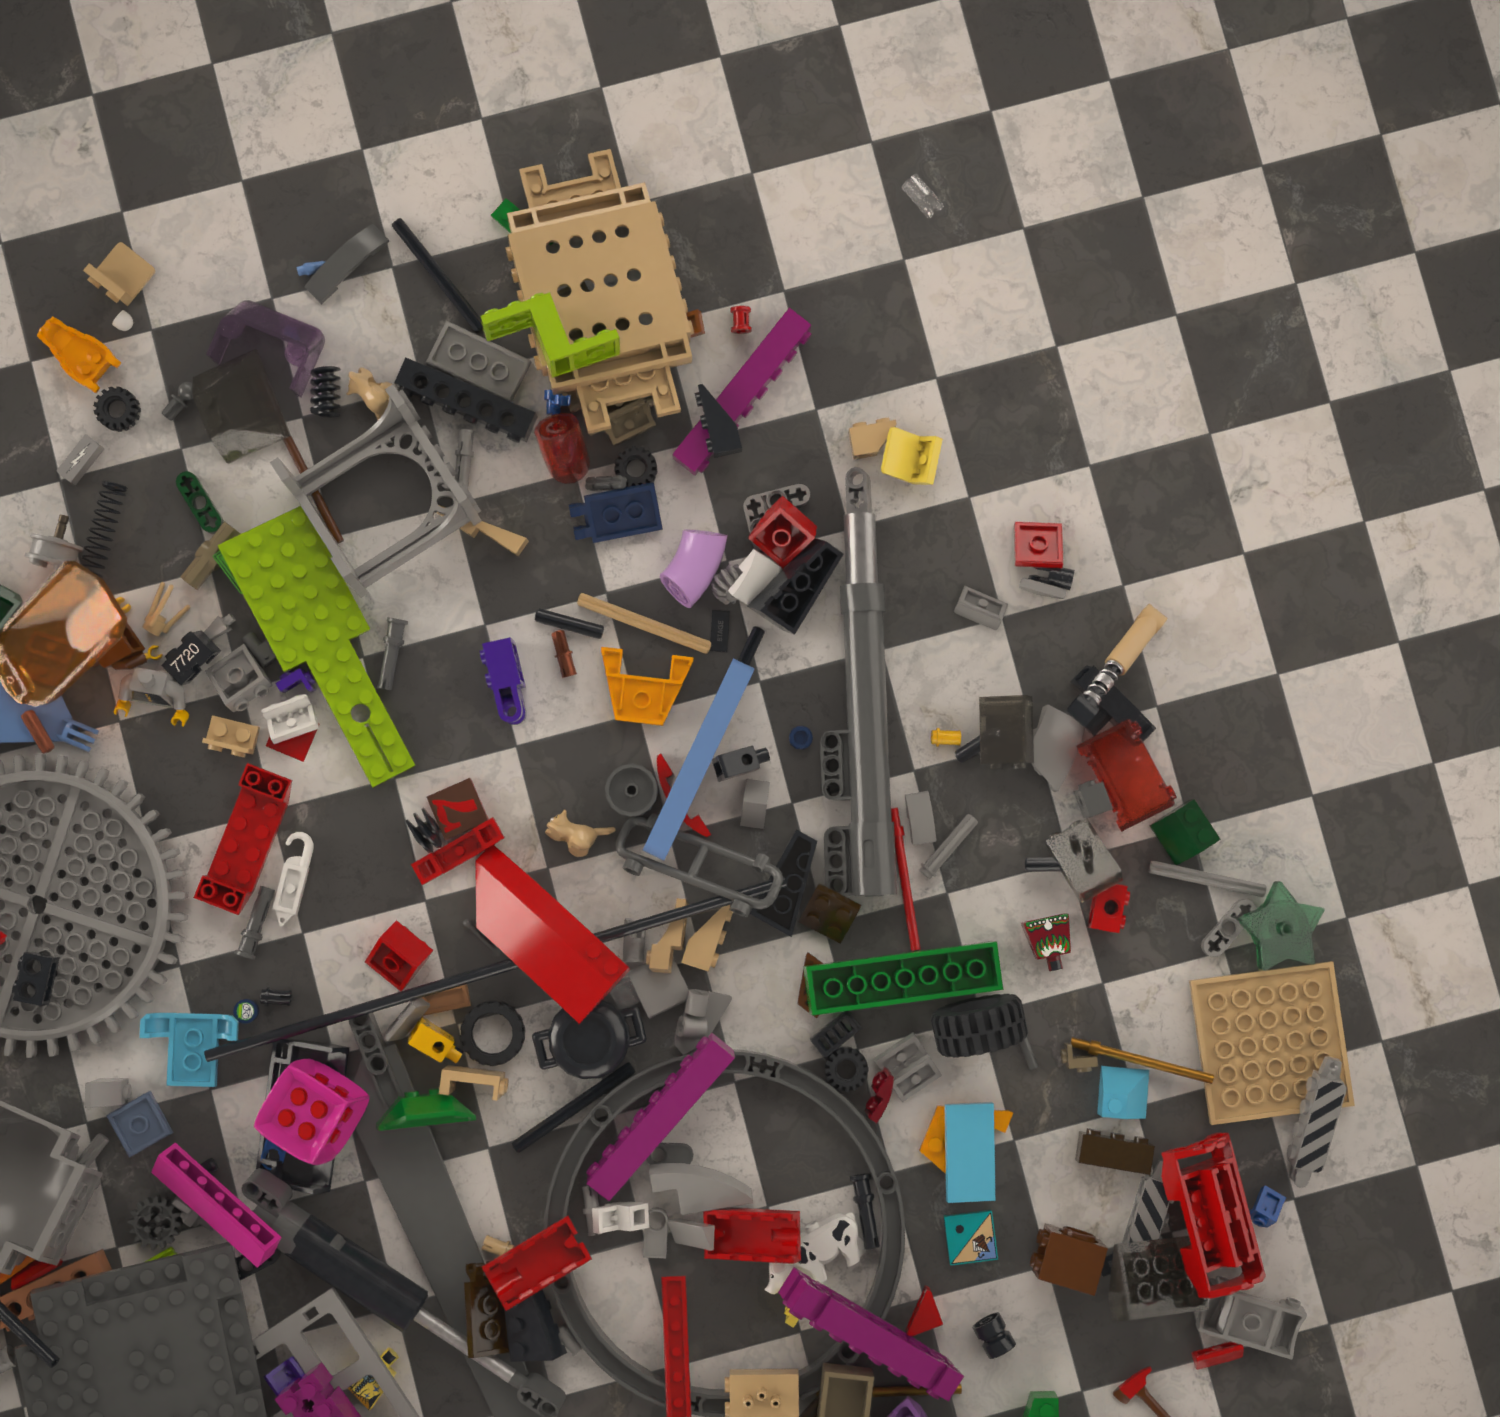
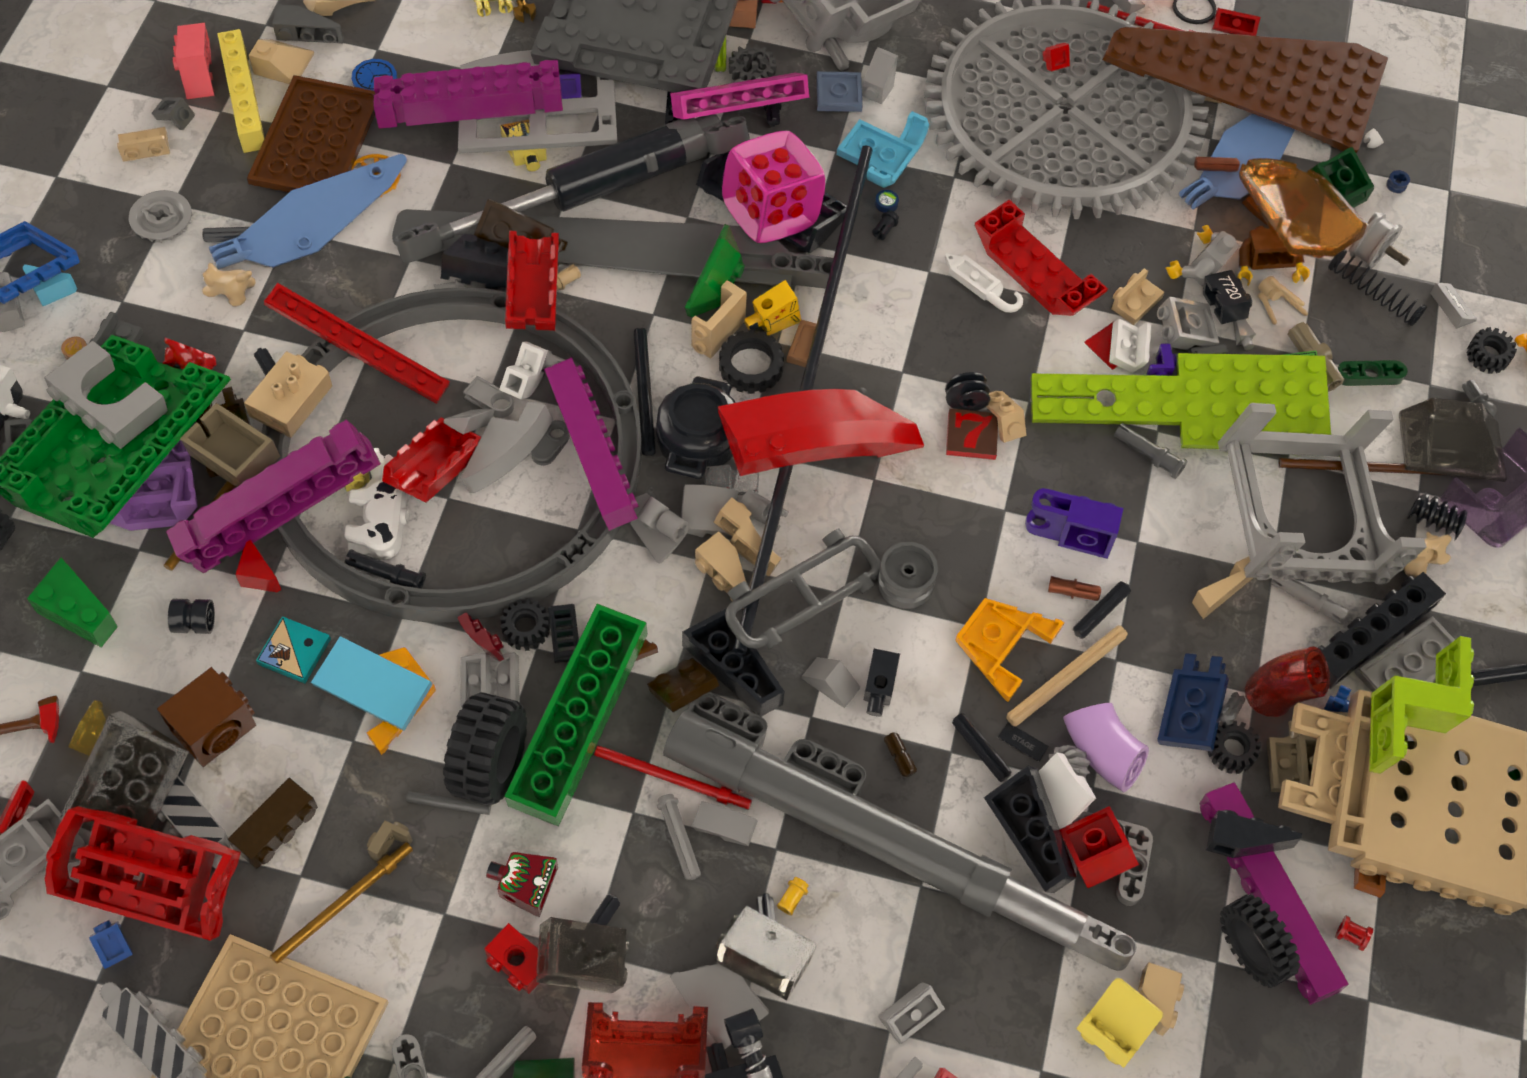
camera: 115 degrees right, 25 degrees down
black brick [12,952,60,1006] -> none
dark grey pin [234,886,275,960] -> none
red slope [365,920,433,991] -> none
light grey slope [385,998,430,1041] -> none
red slope [411,817,505,885] -> none
tan animal [545,810,616,857] -> none
medium blue beam [642,658,755,861] -> none
red slope [657,754,711,838] -> none
dark blue tile [789,726,813,750] -> none
dark grey brick [1073,779,1113,818] -> none
medium azure slope [1097,1066,1149,1119] -> none
none -> clear yellow slope [68,700,111,757]
none -> dark brown piece [884,732,917,777]
none -> tan bracket [986,391,1026,443]
none -> black tyre [1220,894,1300,988]

